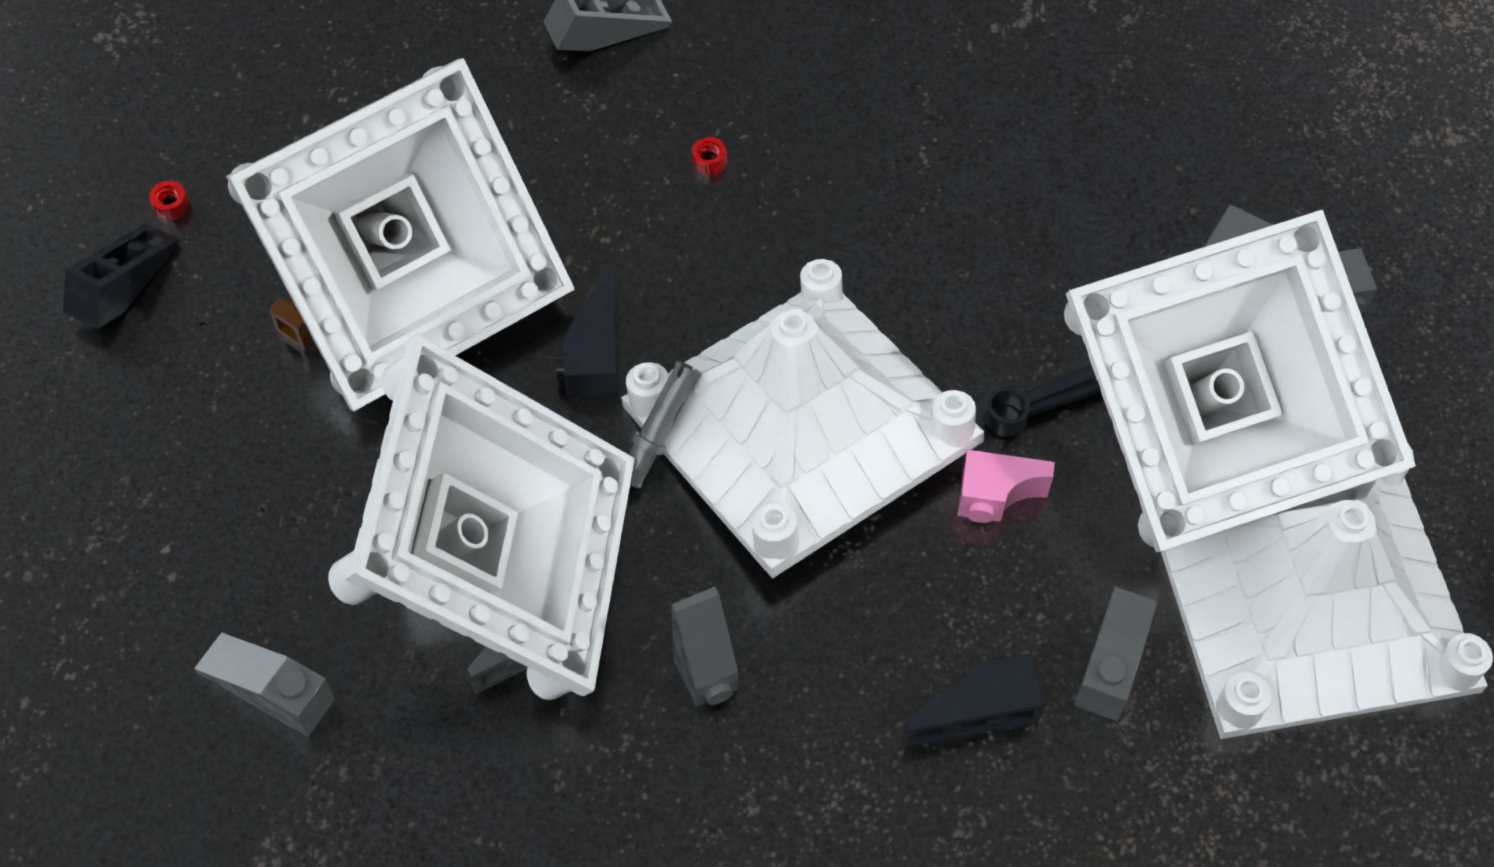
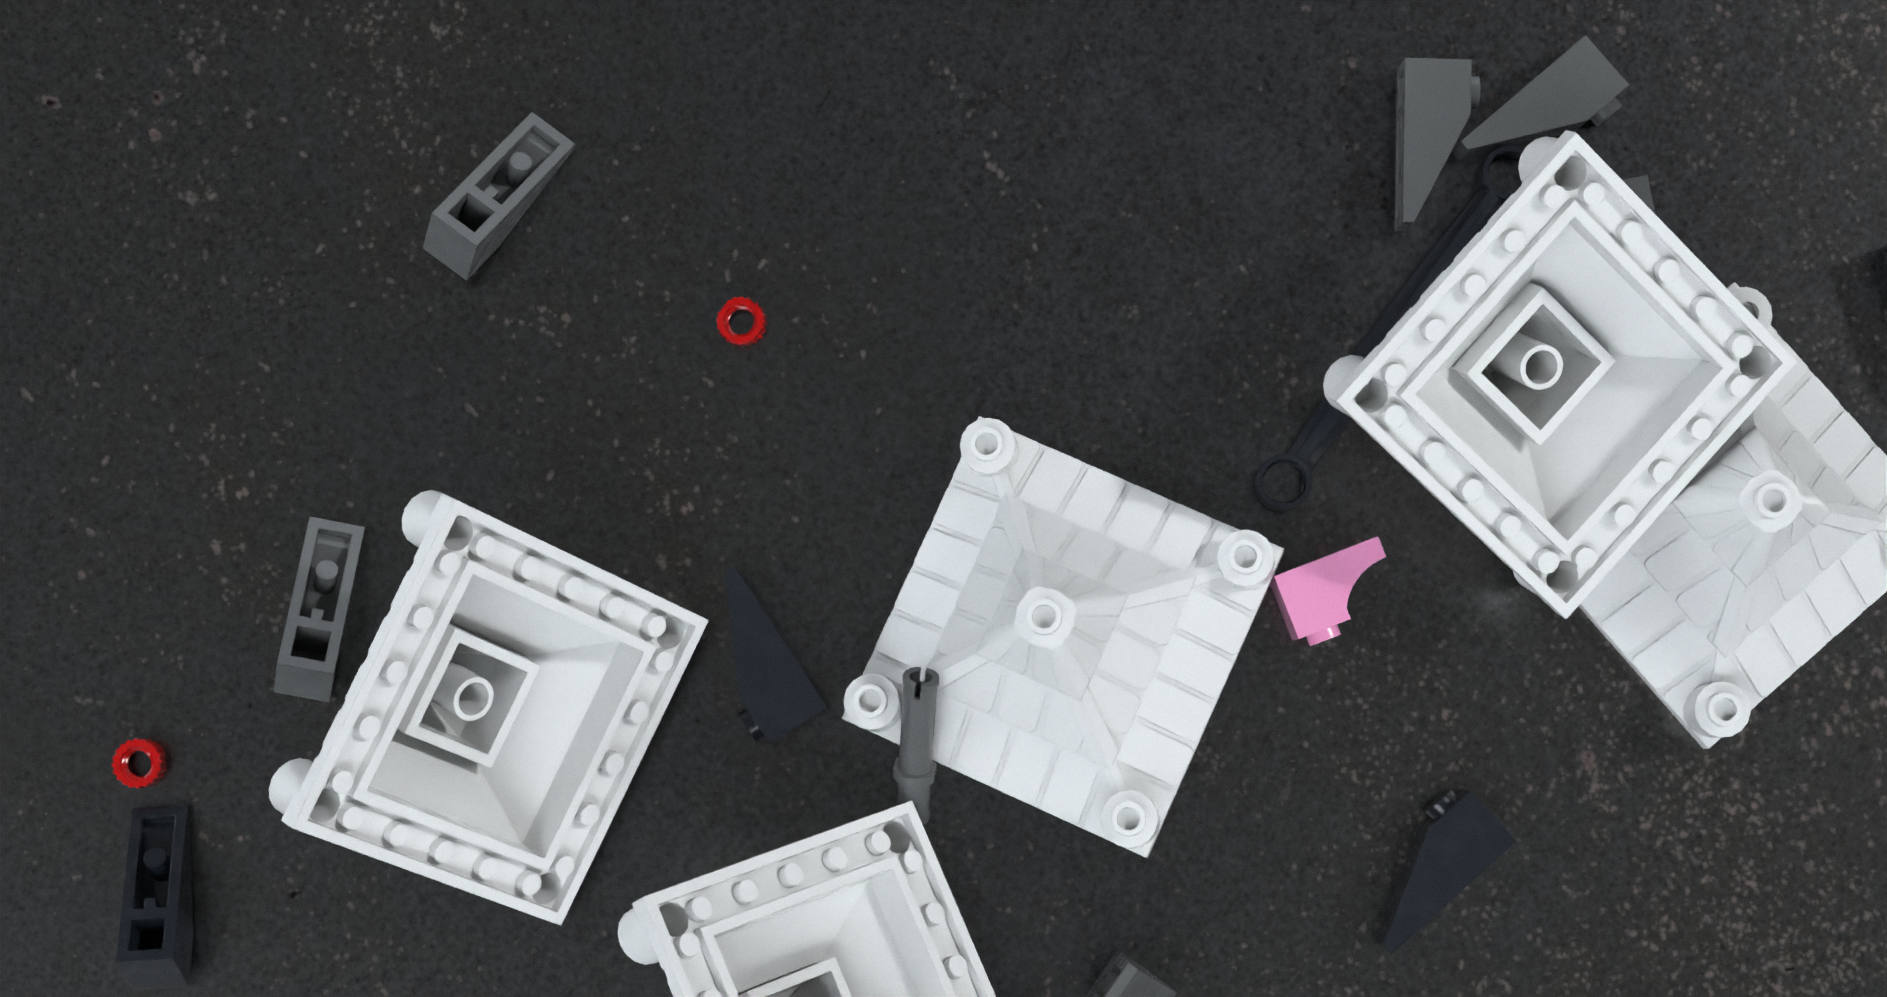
camera: 30 degrees left, 25 degrees up
dark grey slope [1074,586,1158,721] -> none

